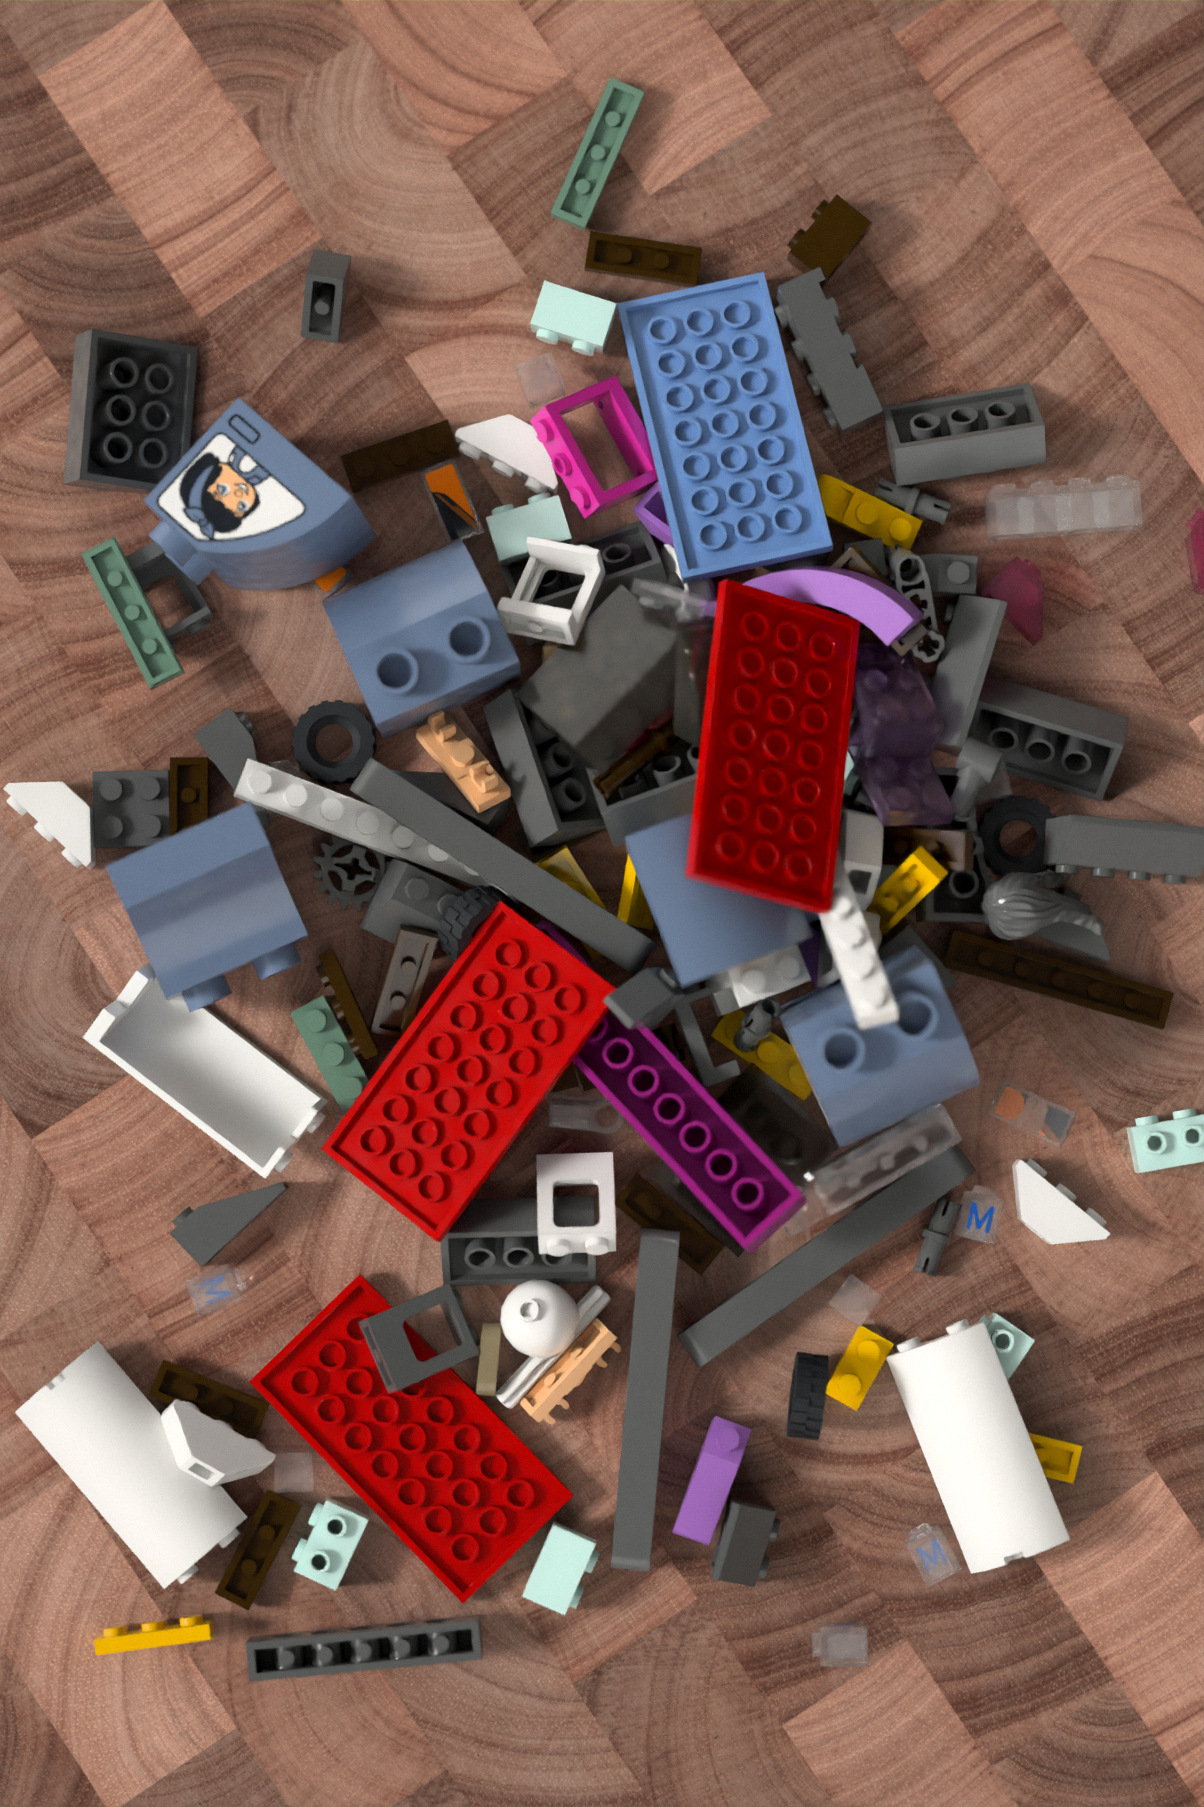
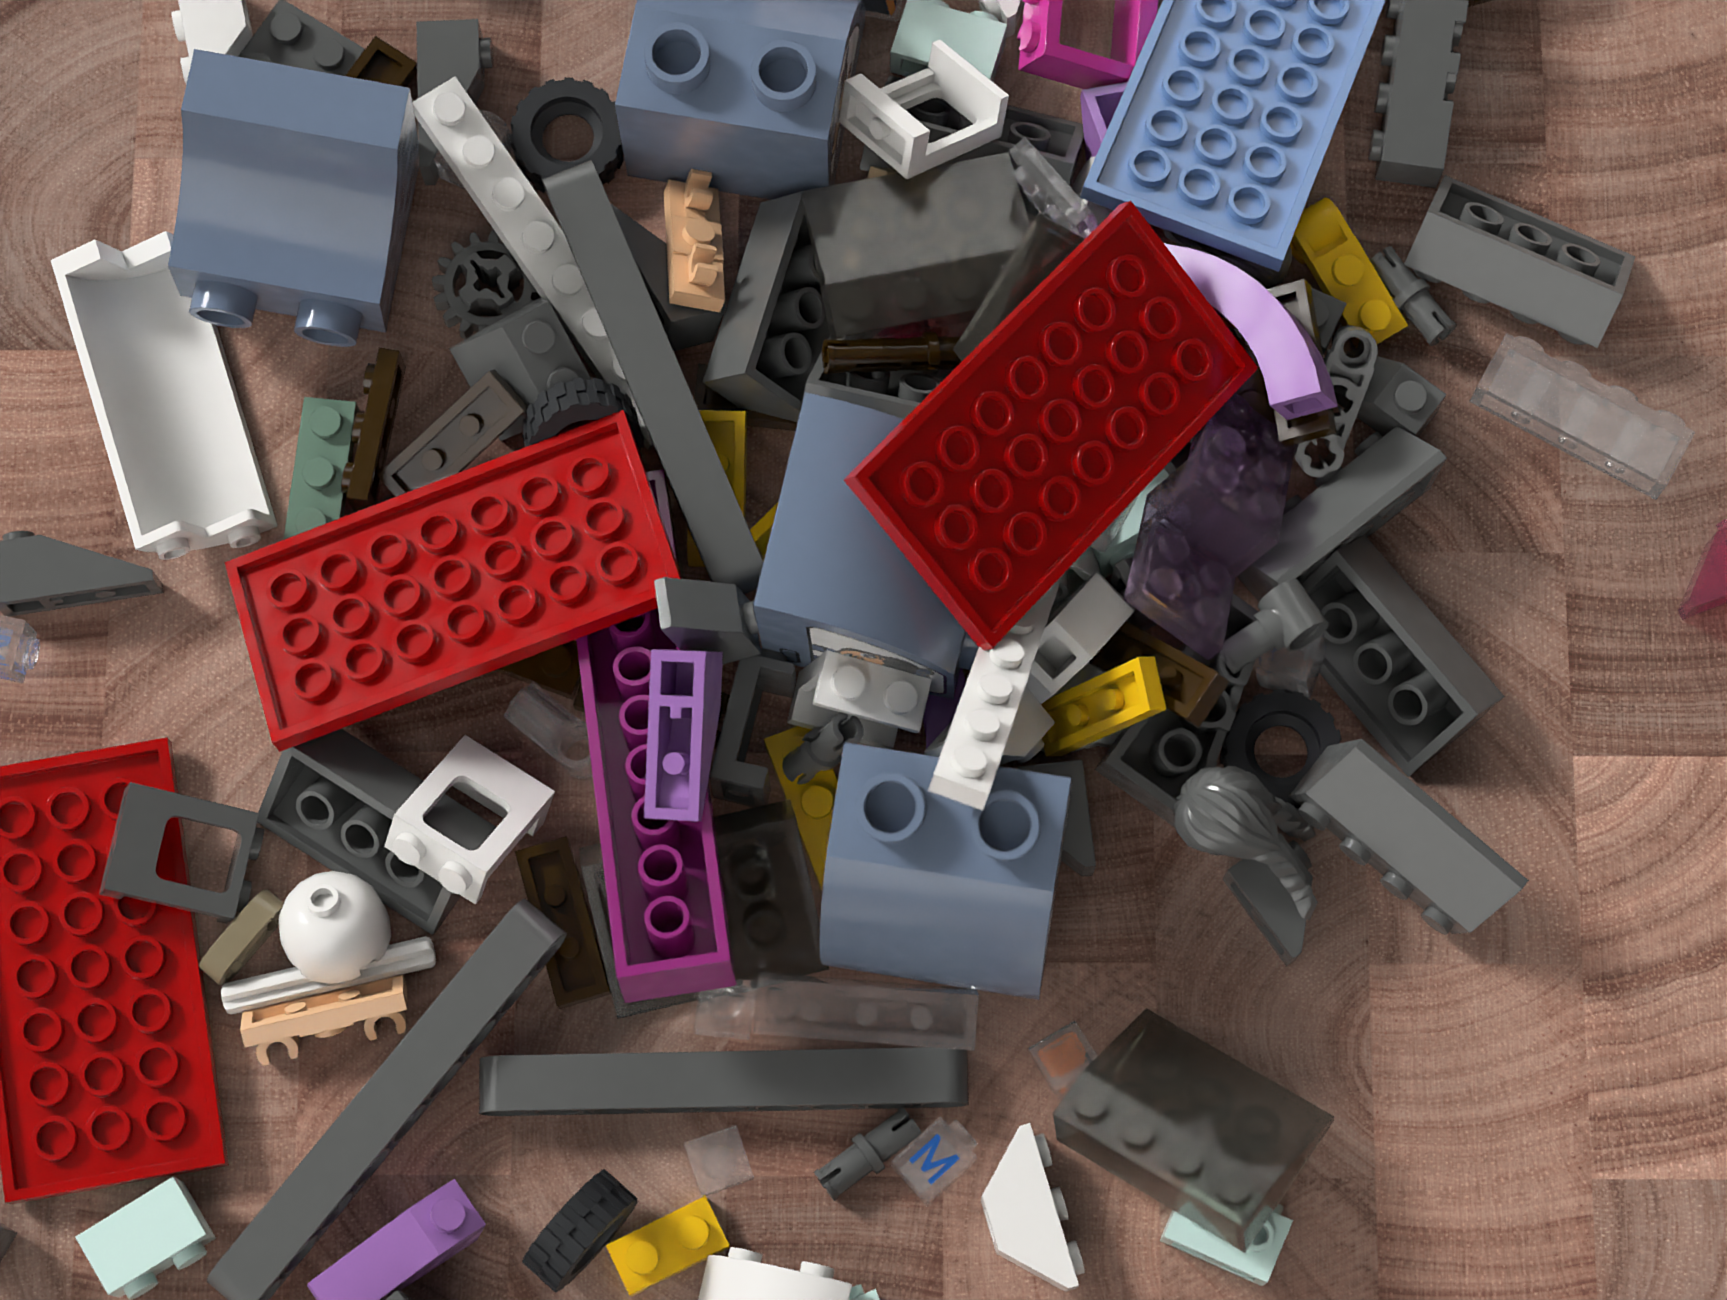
camera: 35 degrees right, 10 degrees down
dark brown plate [943,930,1174,1030] -> none
clear pink slope [981,556,1044,646] -> none
none -> medium lavender slope [644,649,723,821]
none -> clear smoke slope [1053,1008,1334,1253]

